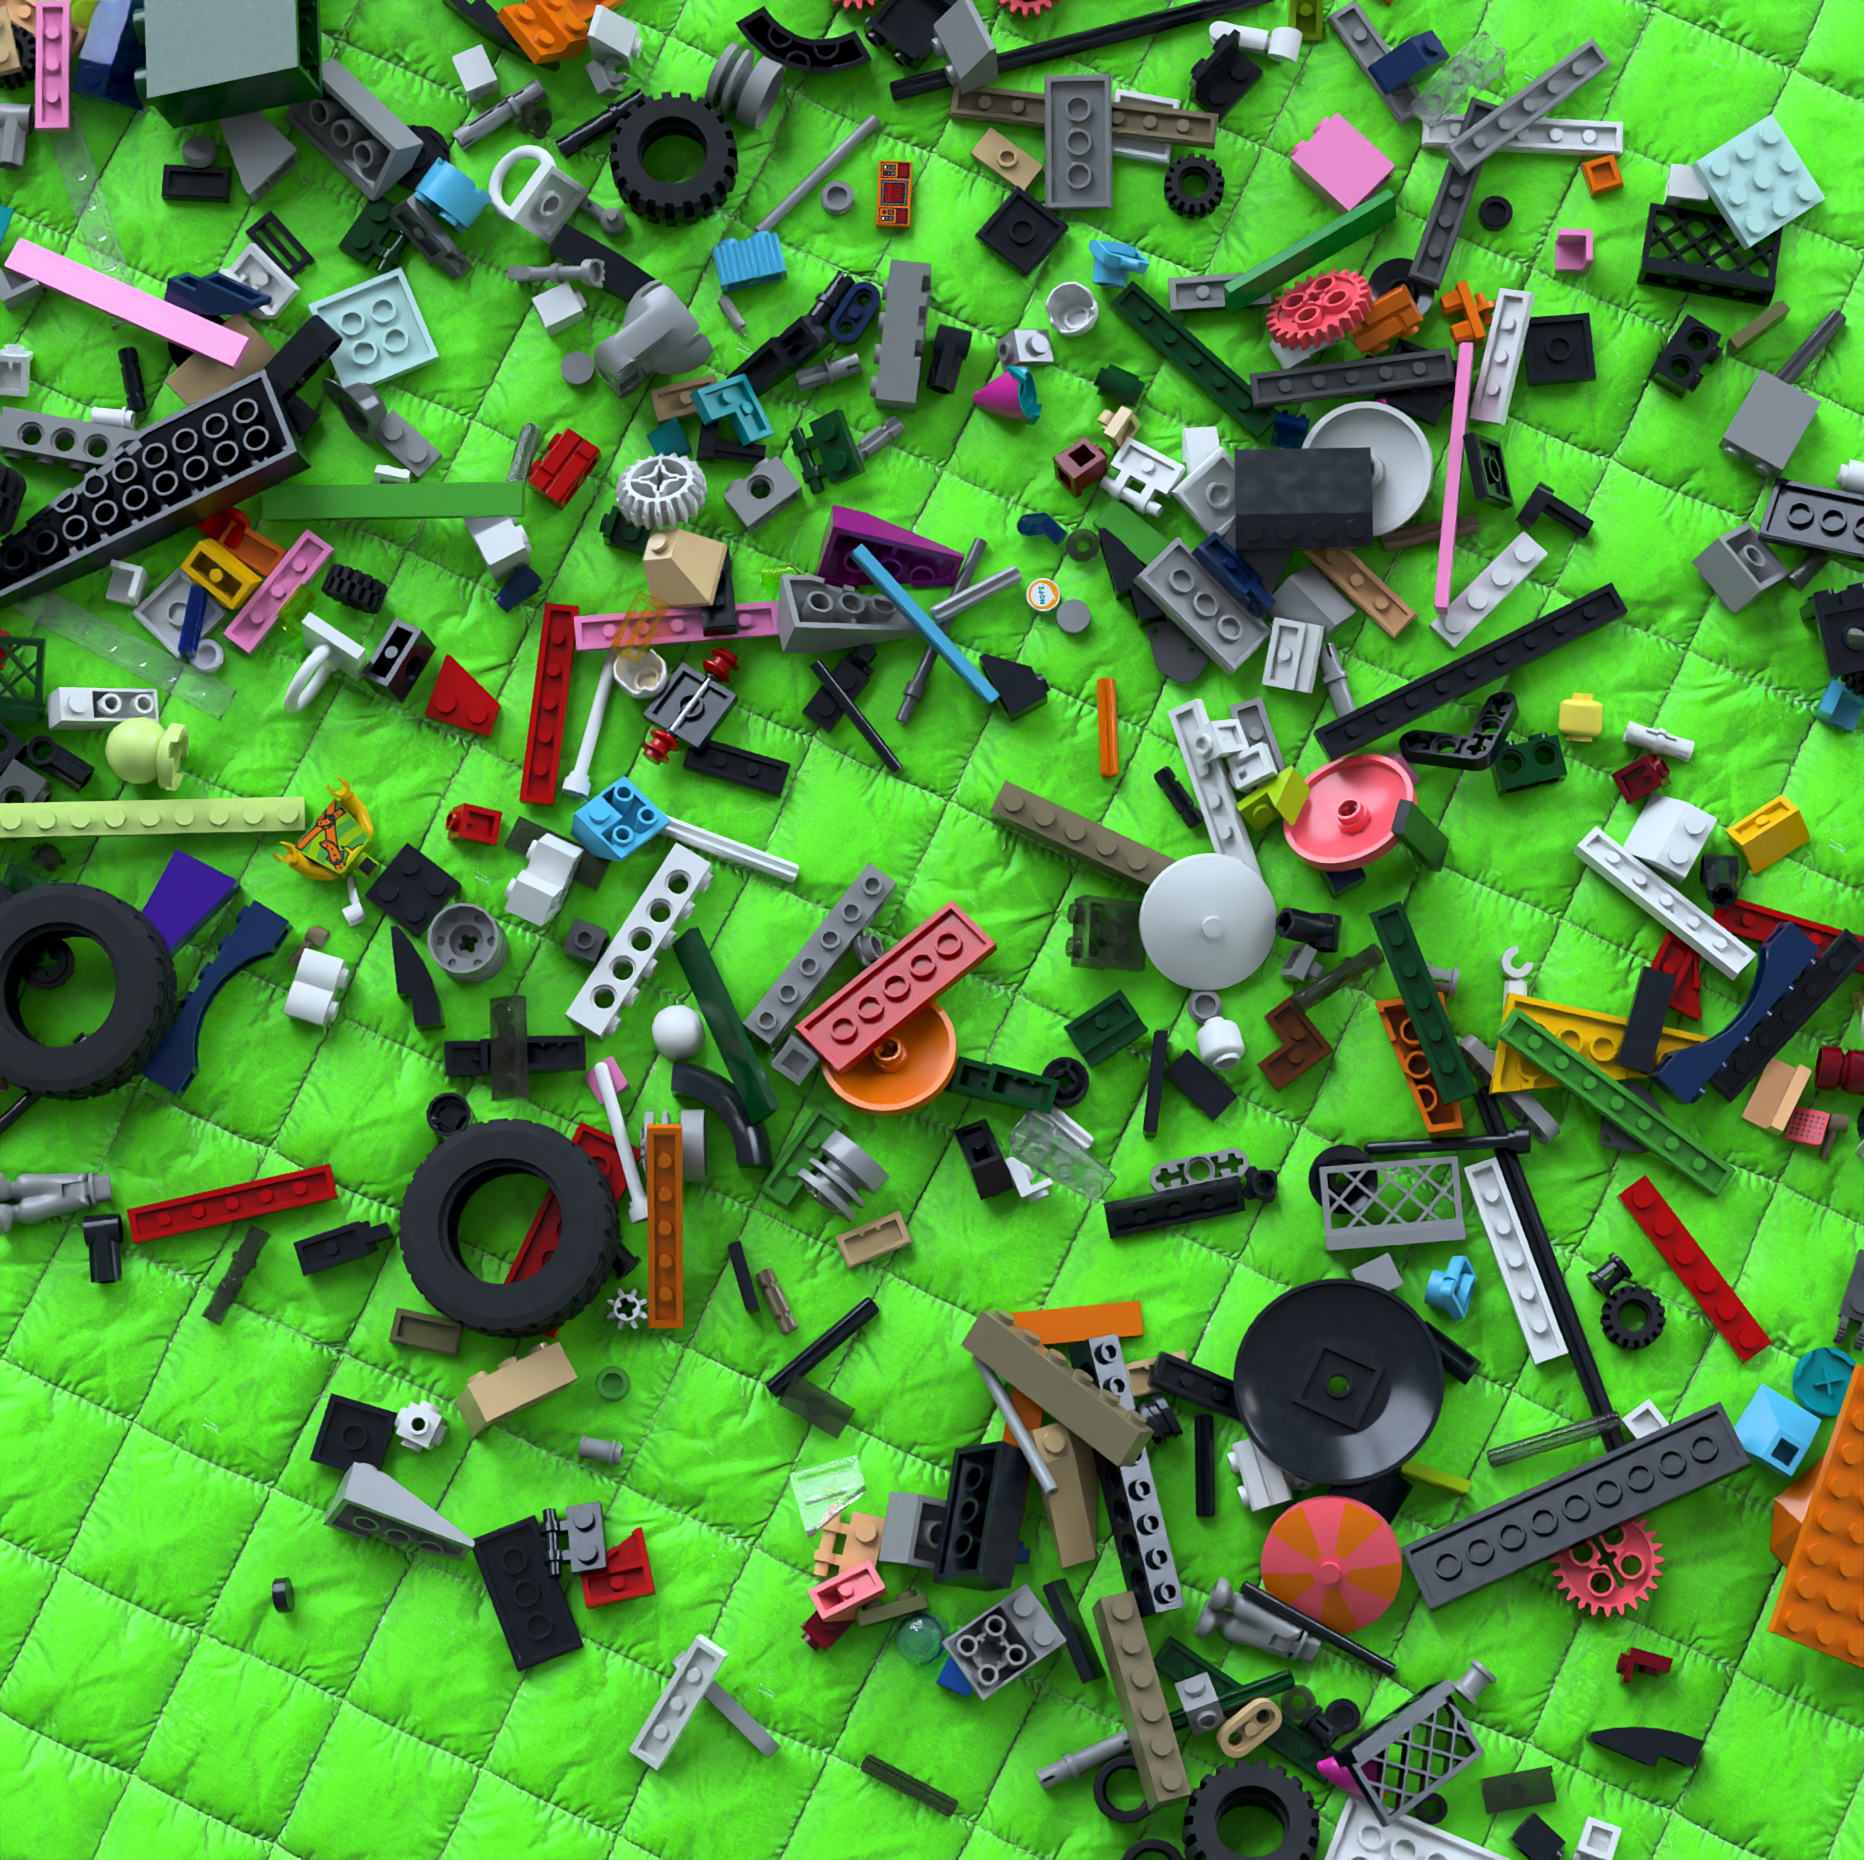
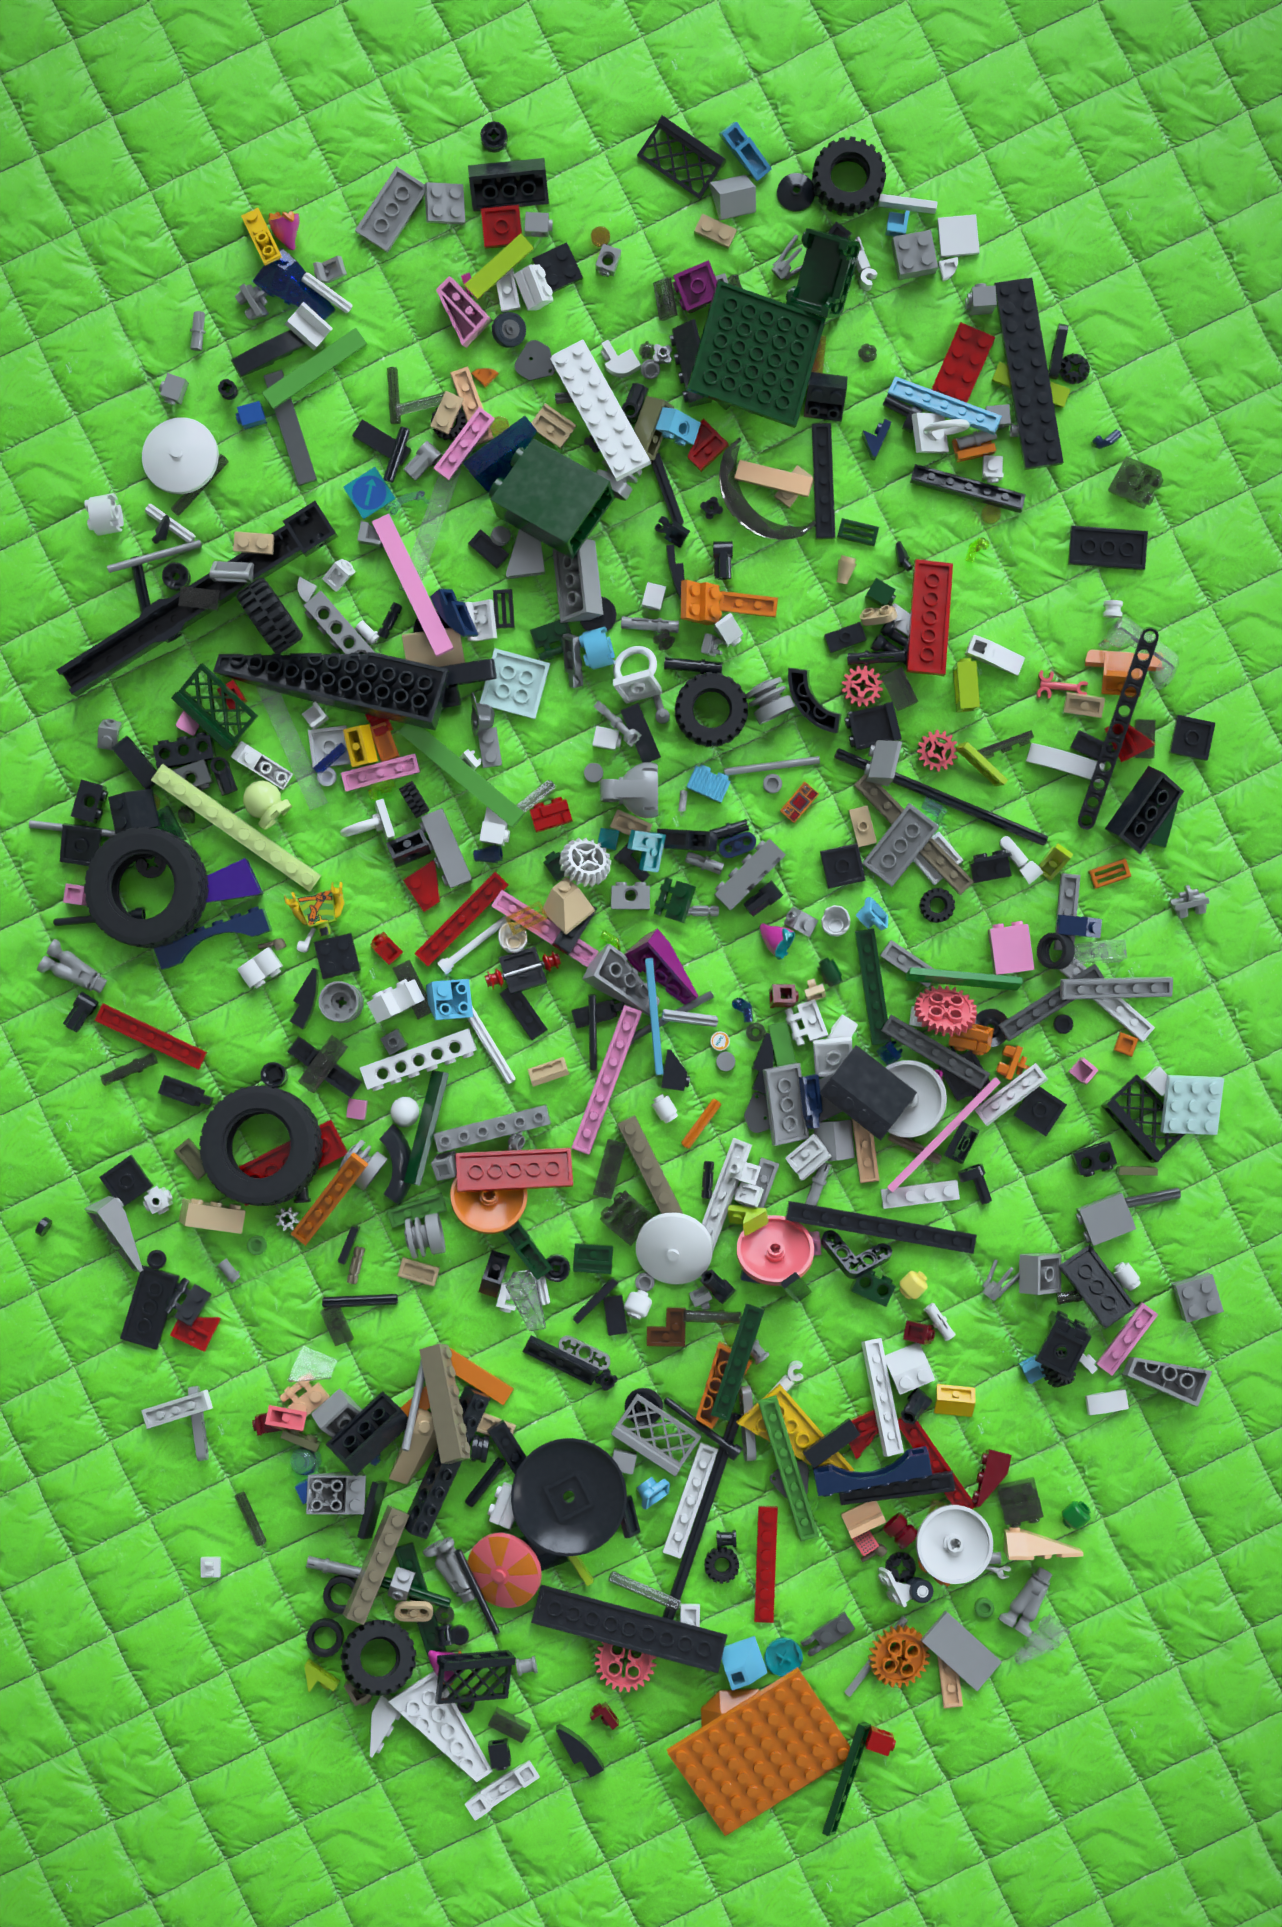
camera: 30 degrees right, 10 degrees up
white piece [595,1062,648,1224] -> none
none -> black plate [147,1250,167,1269]
none -> clear light blue piece [384,490,430,515]
none -> light grey brick [419,808,473,889]
none -> tan plate [528,1057,569,1087]
none -> bright pink tile [572,1005,642,1155]
none -> clear smoke plate [593,1139,626,1199]
none -> white brick [652,1094,678,1124]
none -> clear light blue tile [921,797,947,825]
none -> light grey plant [982,1260,1019,1301]
none -> black tyre [1037,933,1075,969]

